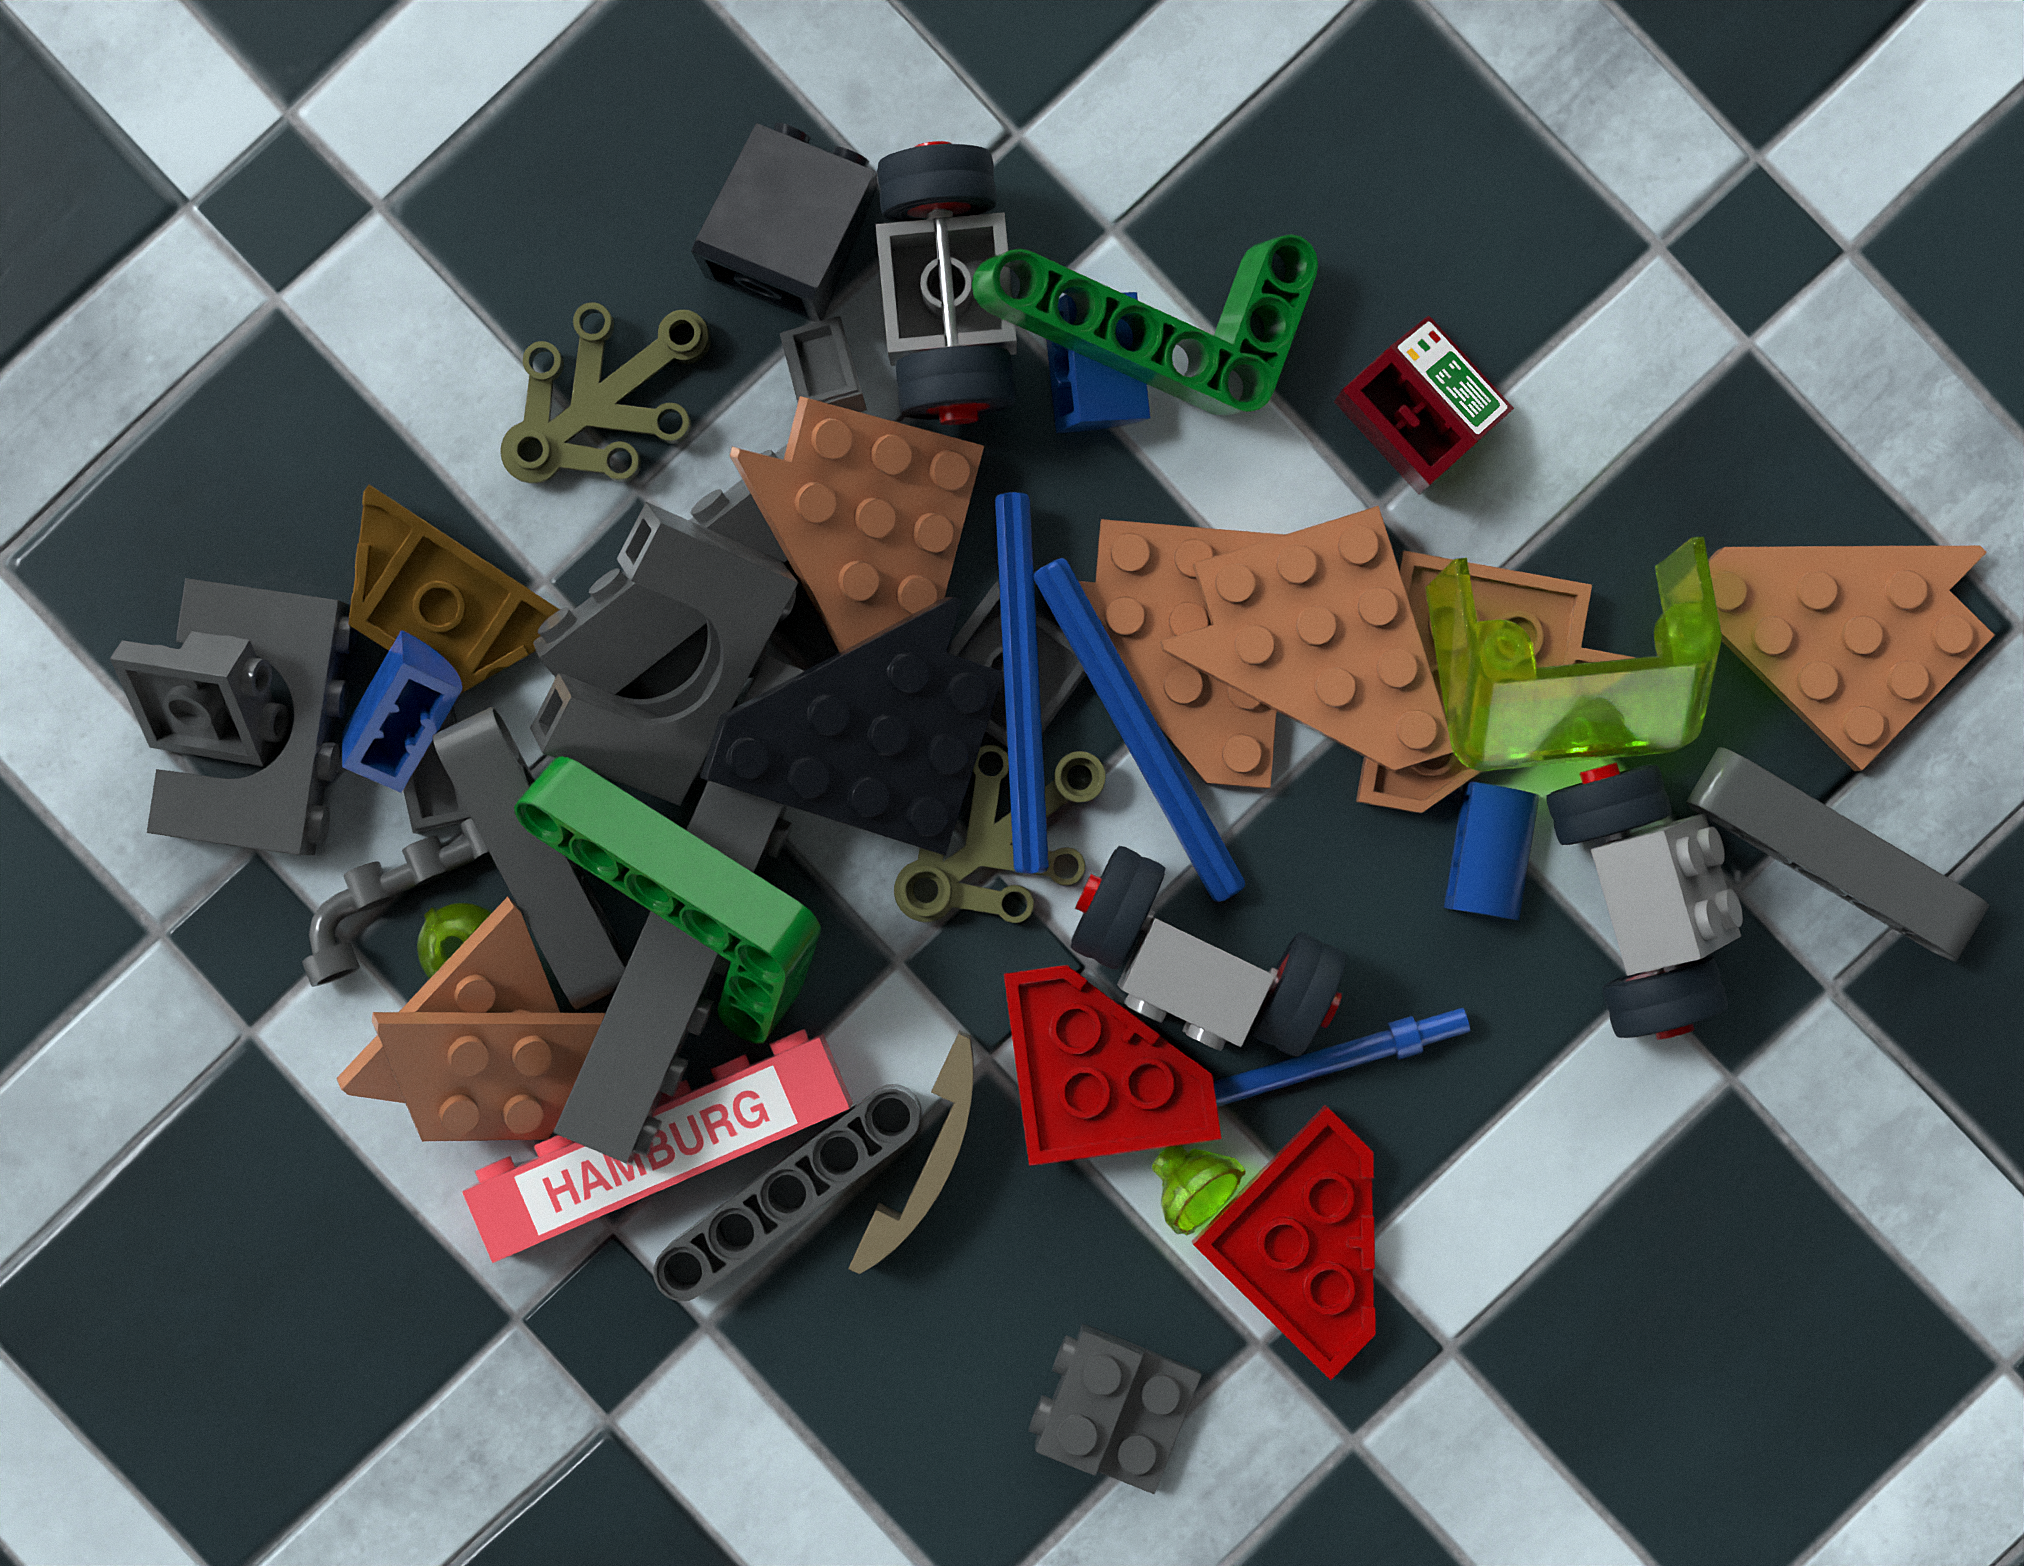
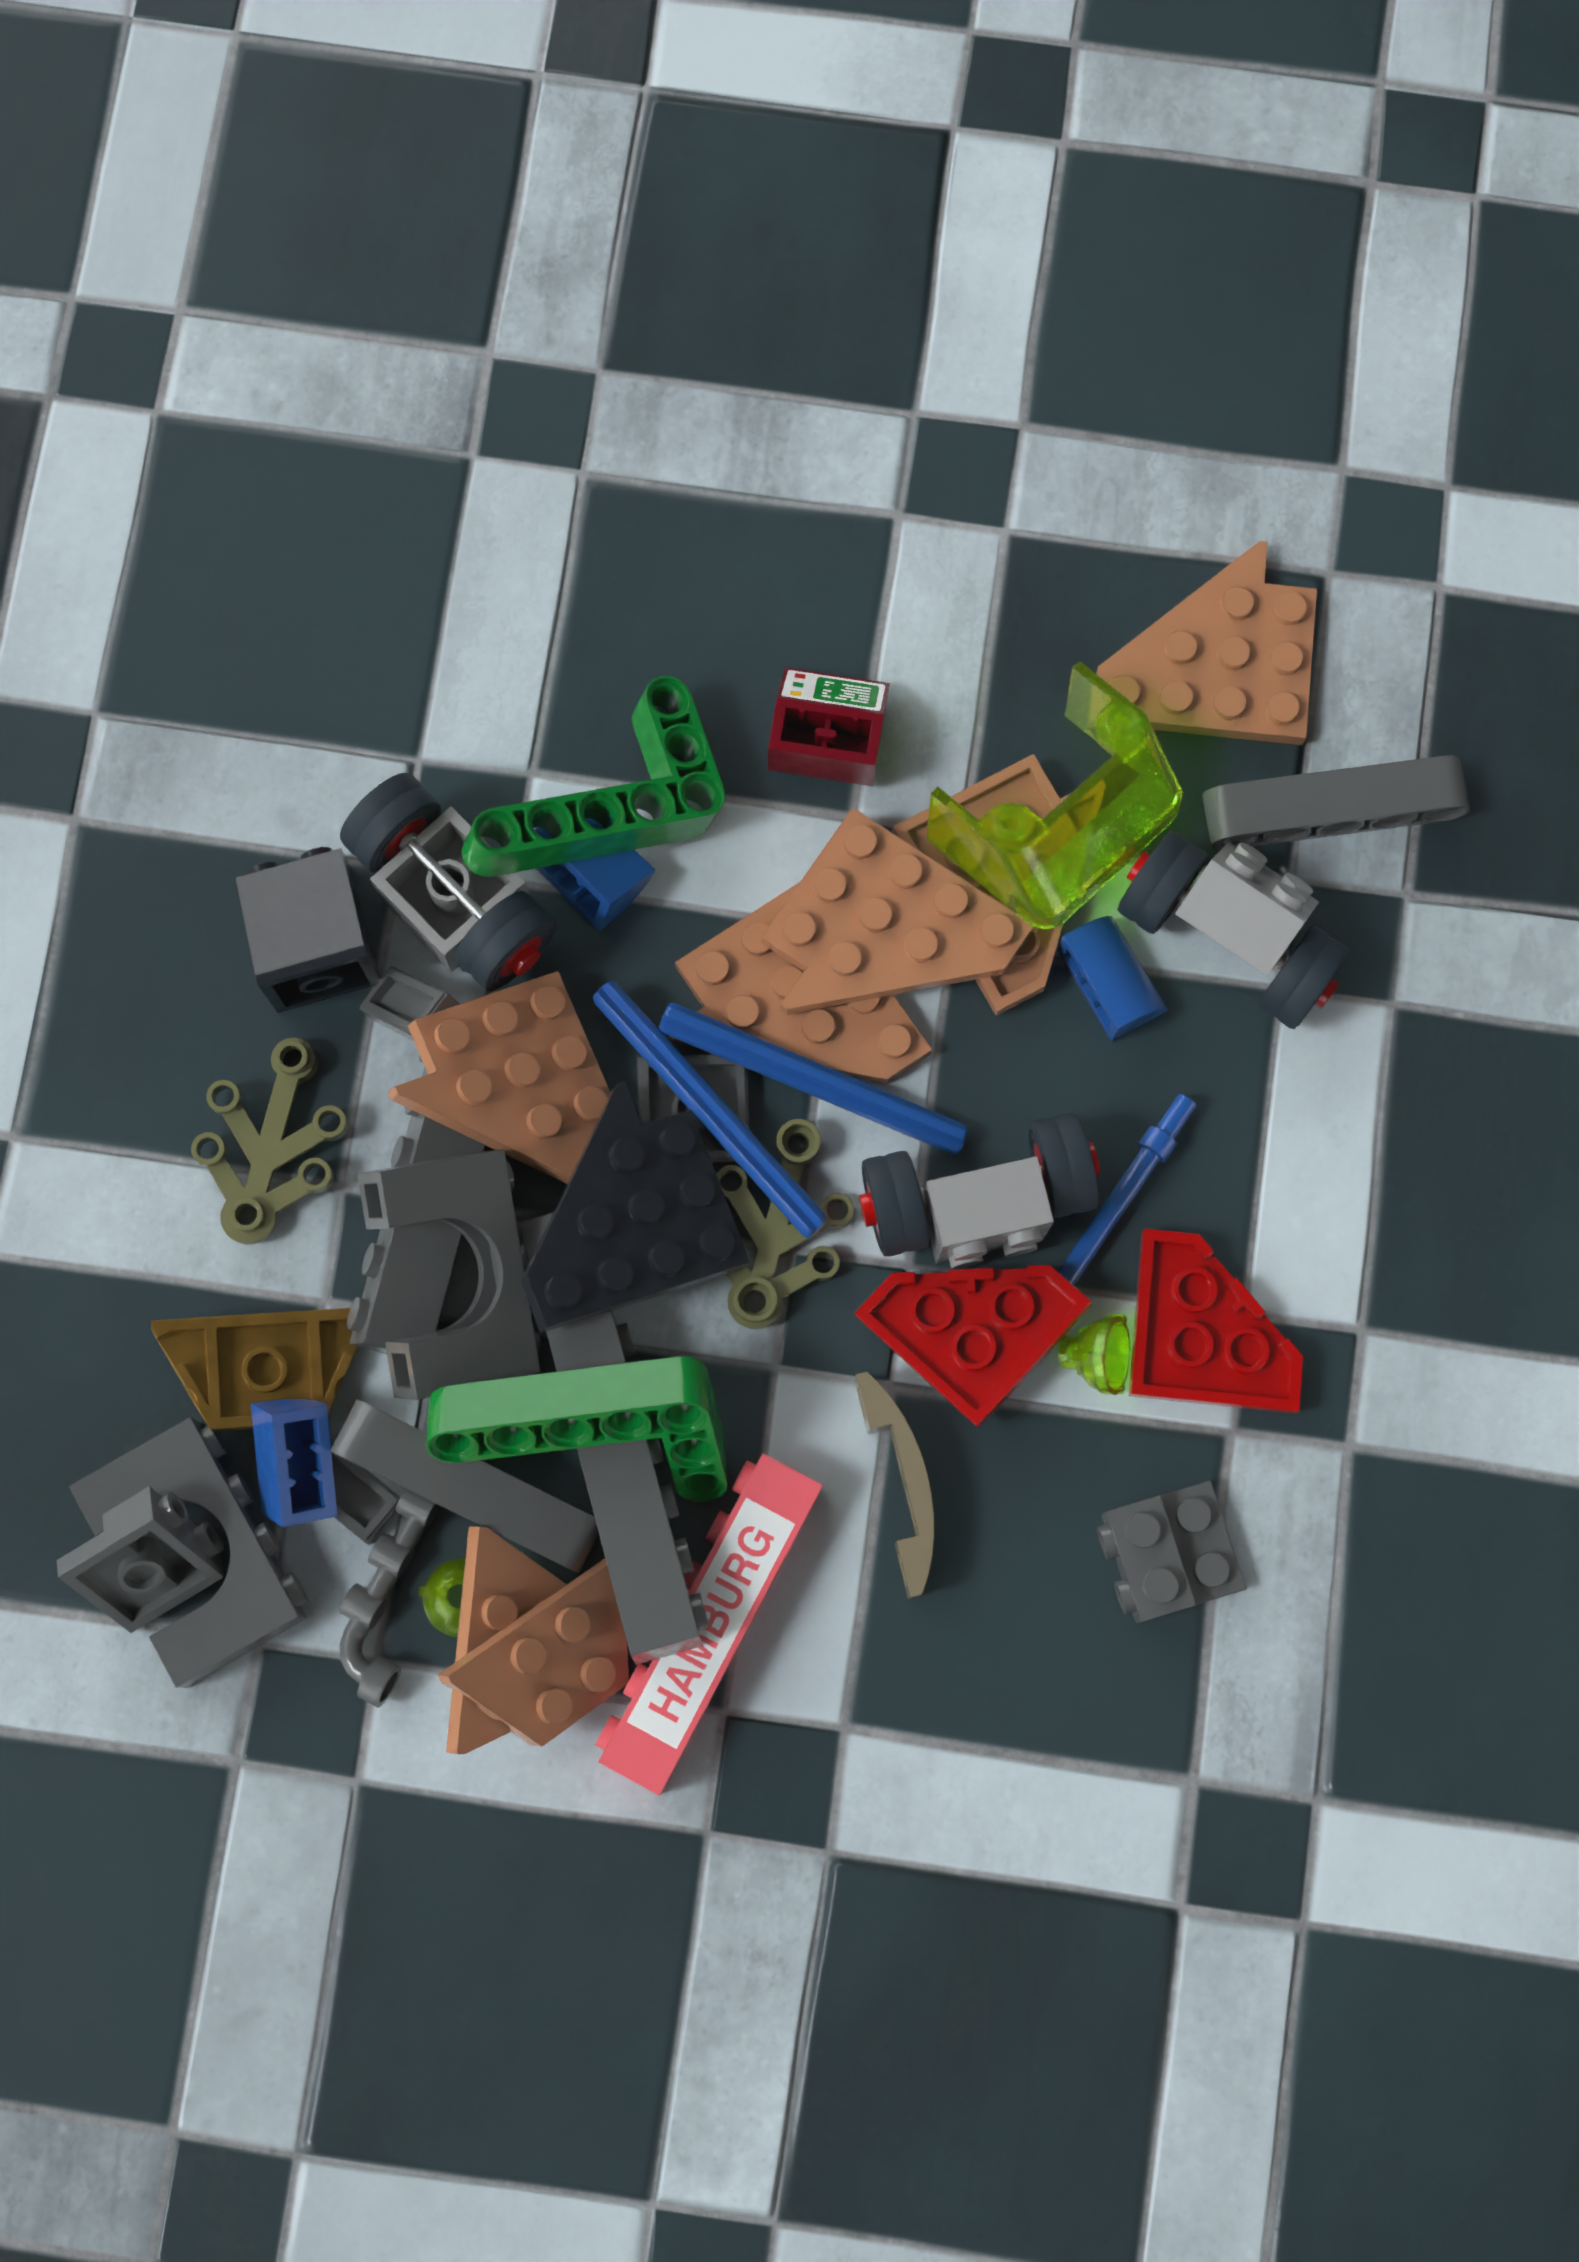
camera: 40 degrees left, 10 degrees down
dark grey beam [653,1084,922,1301] -> none

